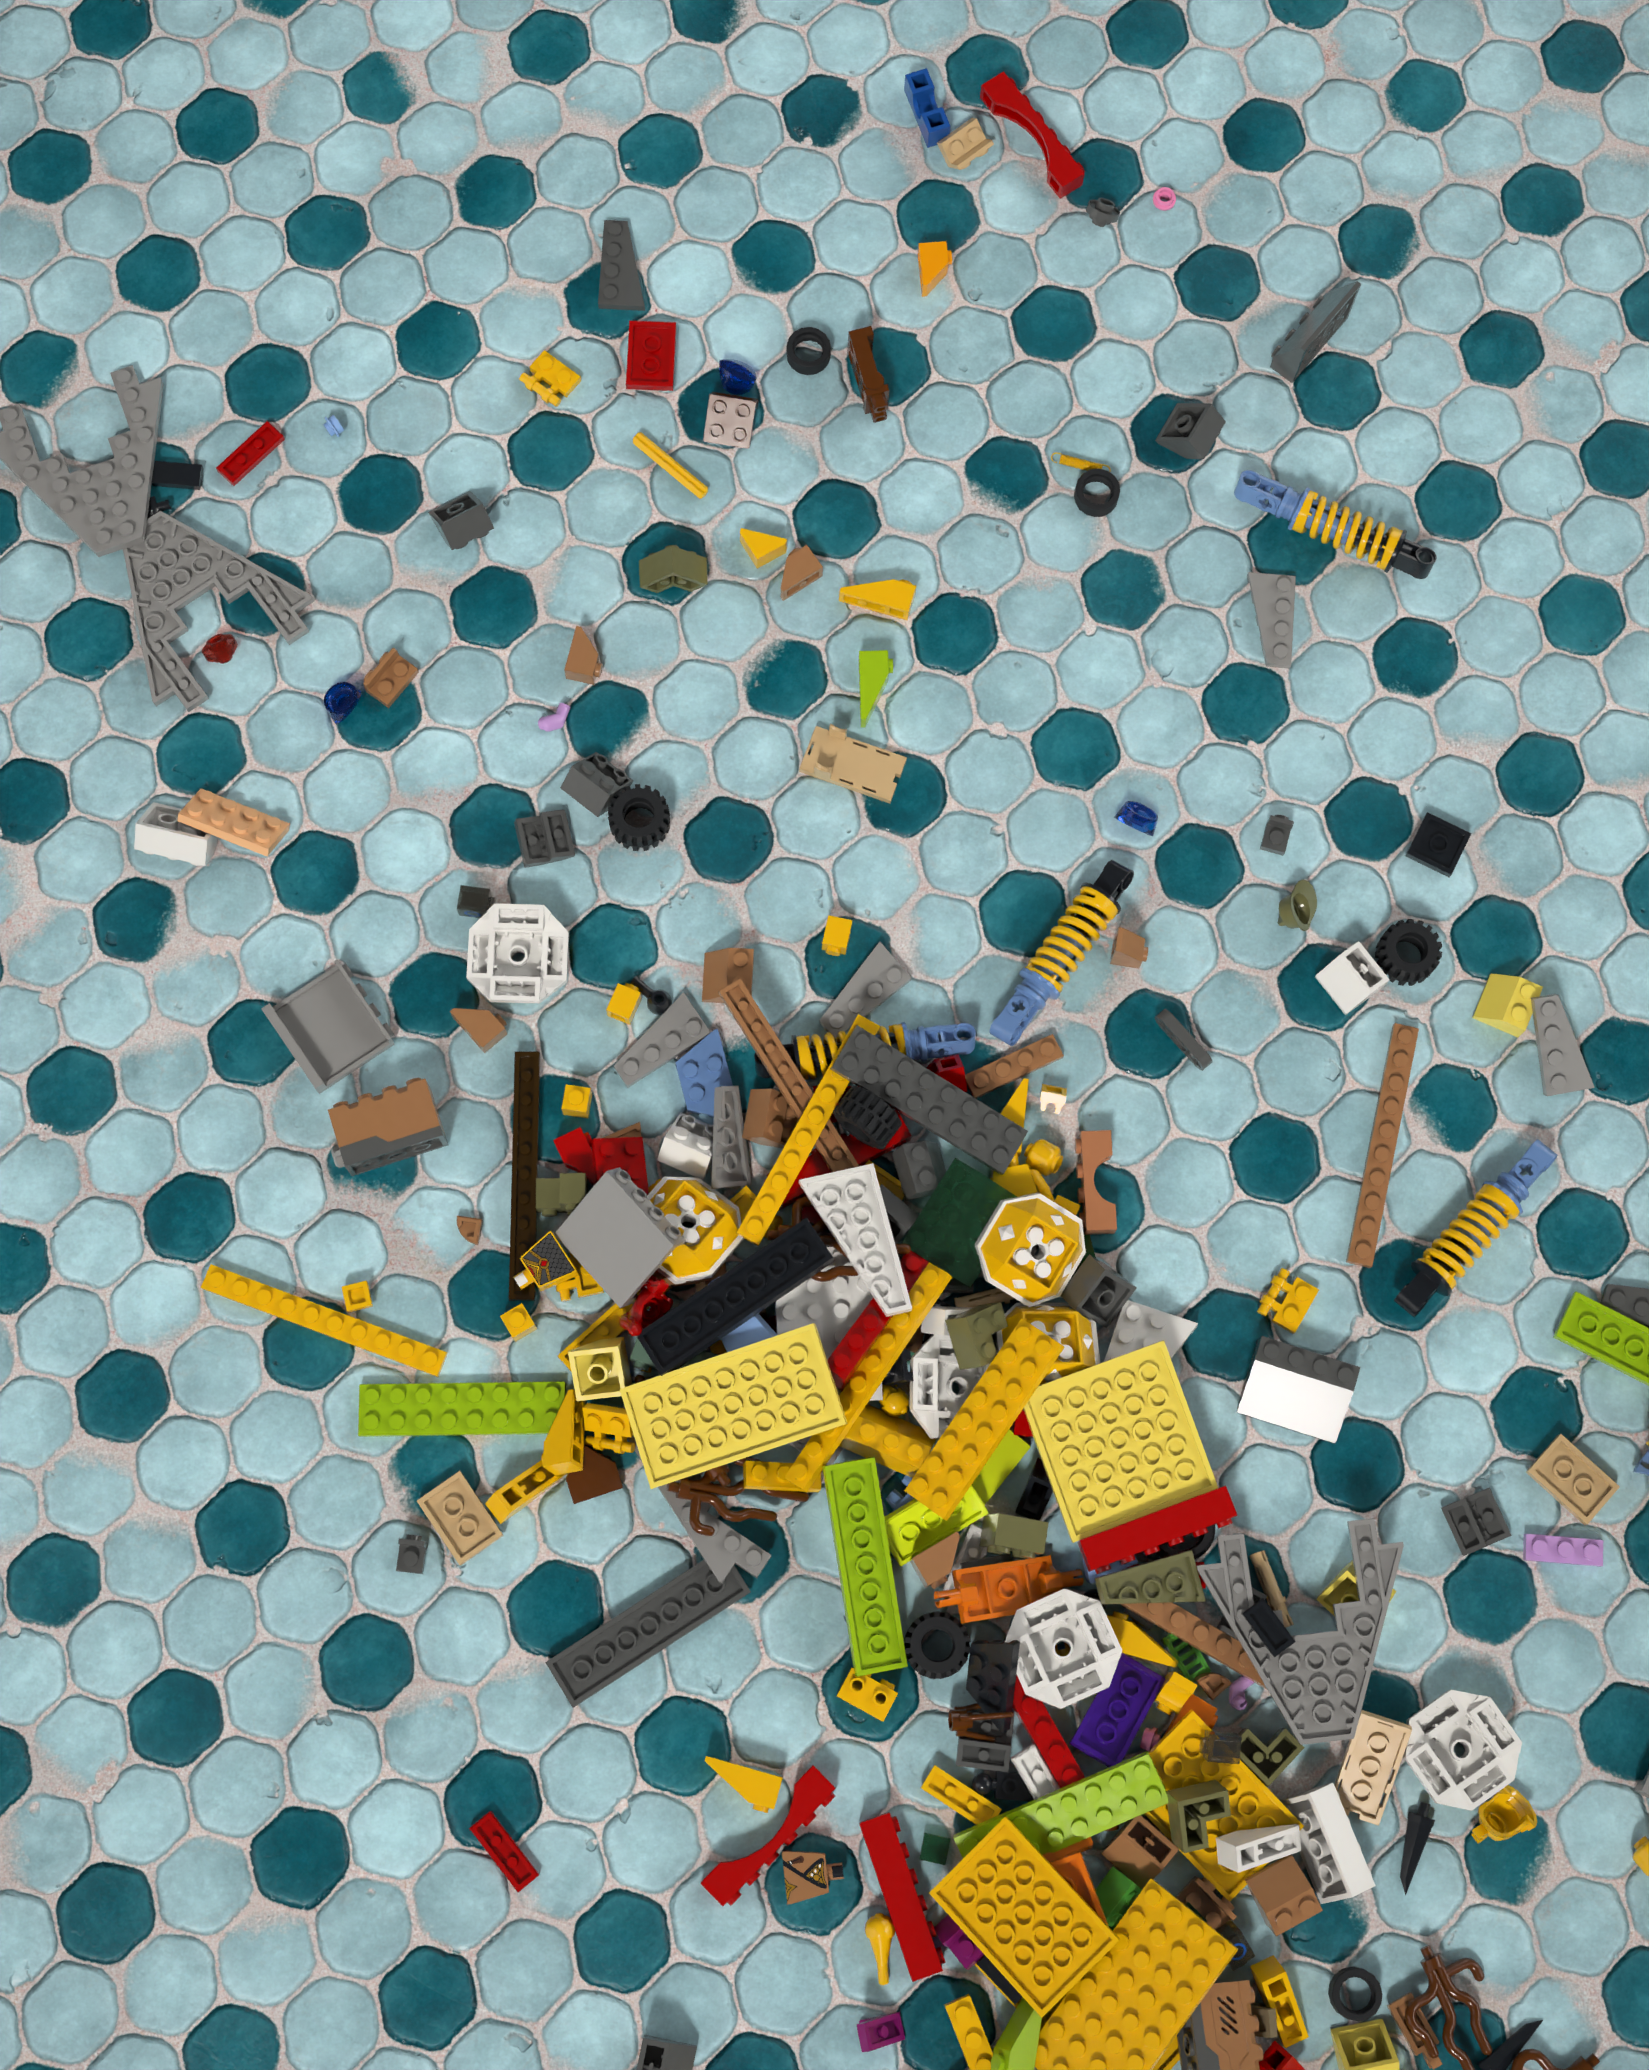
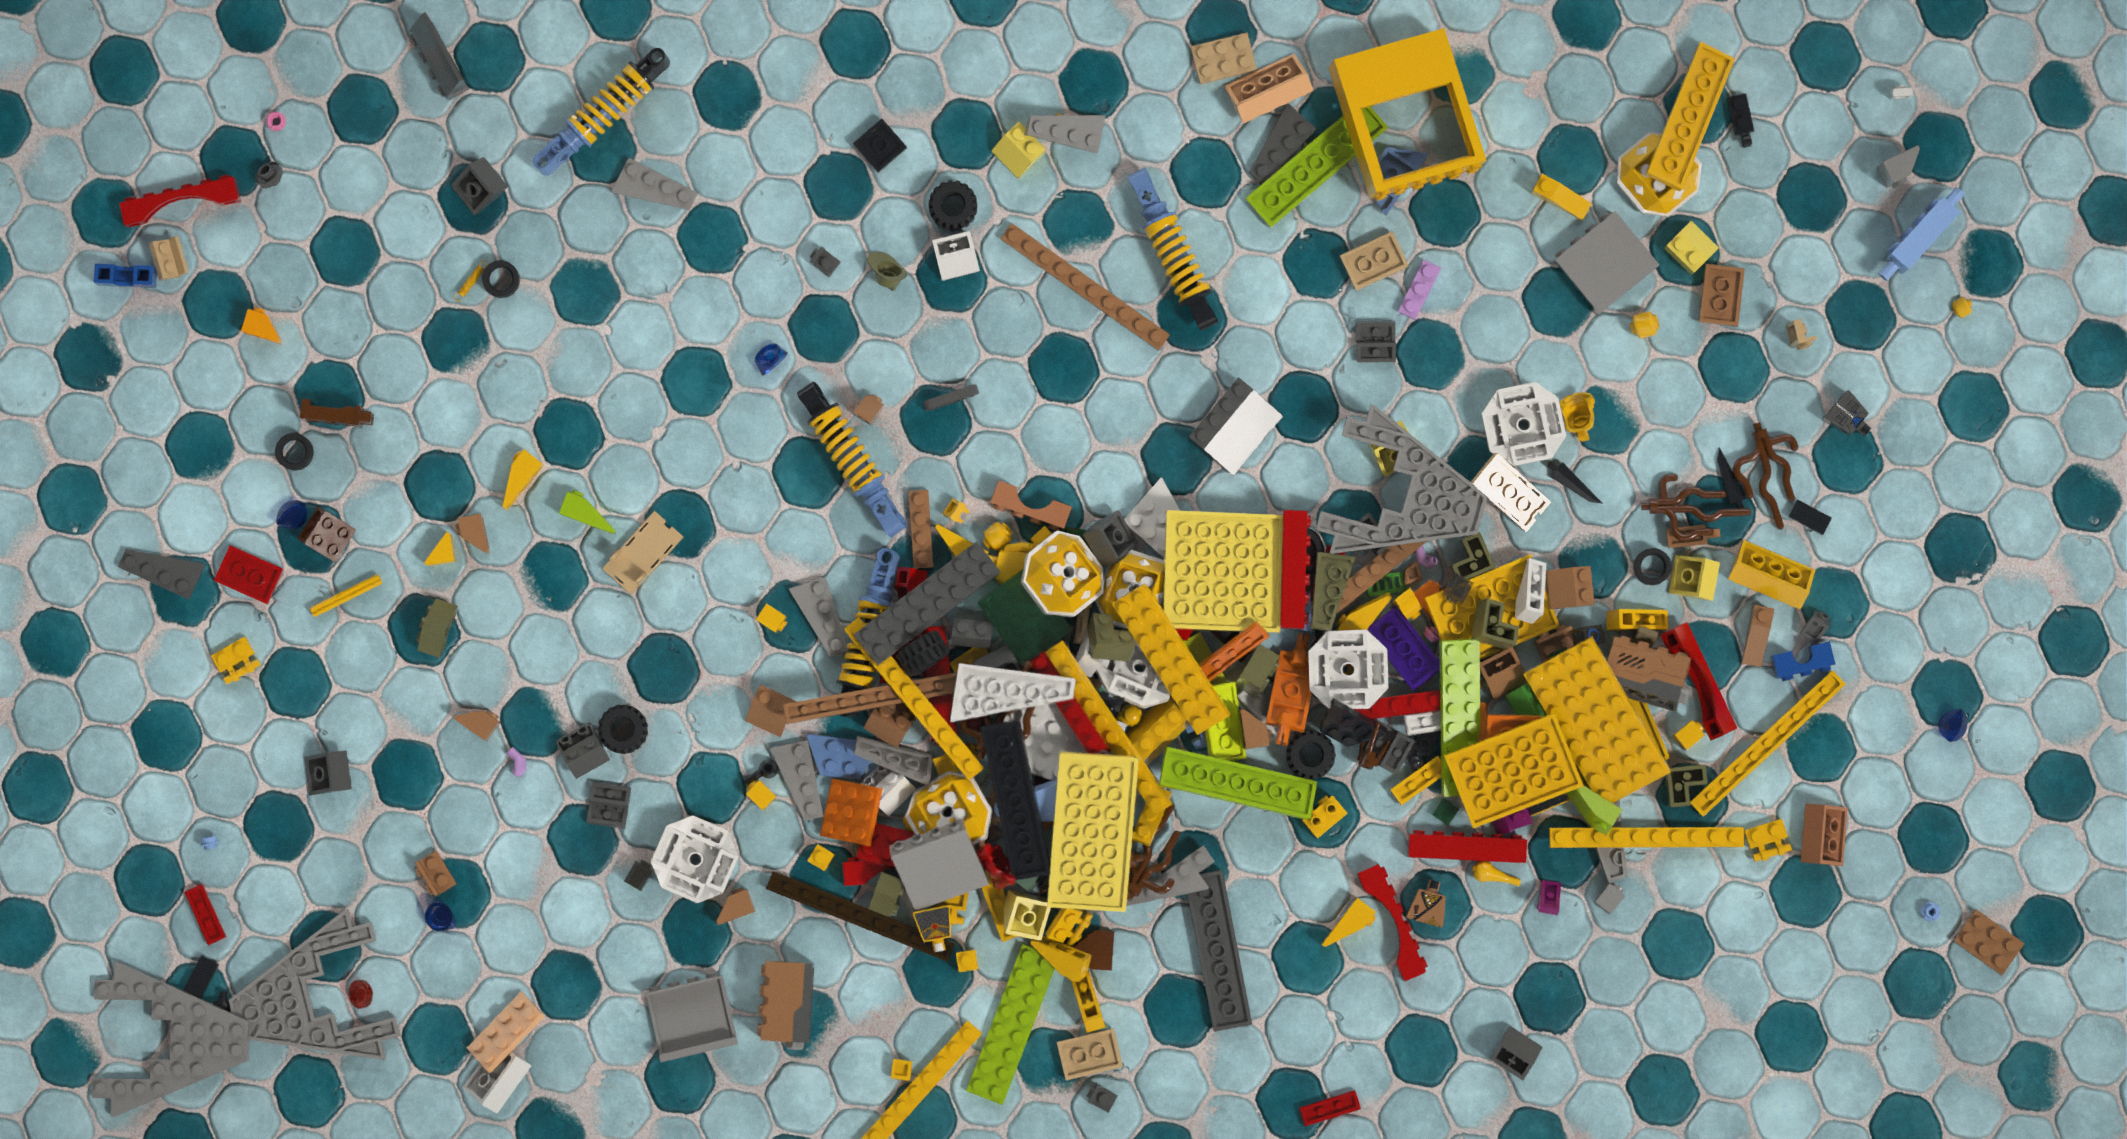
camera: 65 degrees left, 10 degrees up
medium nougat tile [457,1216,483,1245] -> none
black tile [1242,1598,1296,1658] -> none
tan pin [1249,1550,1294,1628] -> none
yellow plate [1257,1268,1319,1334] -> none
white slope [1281,1783,1376,1904] -> none
none -> orange plate [820,779,883,846]
none -> orange tile [1170,621,1269,704]

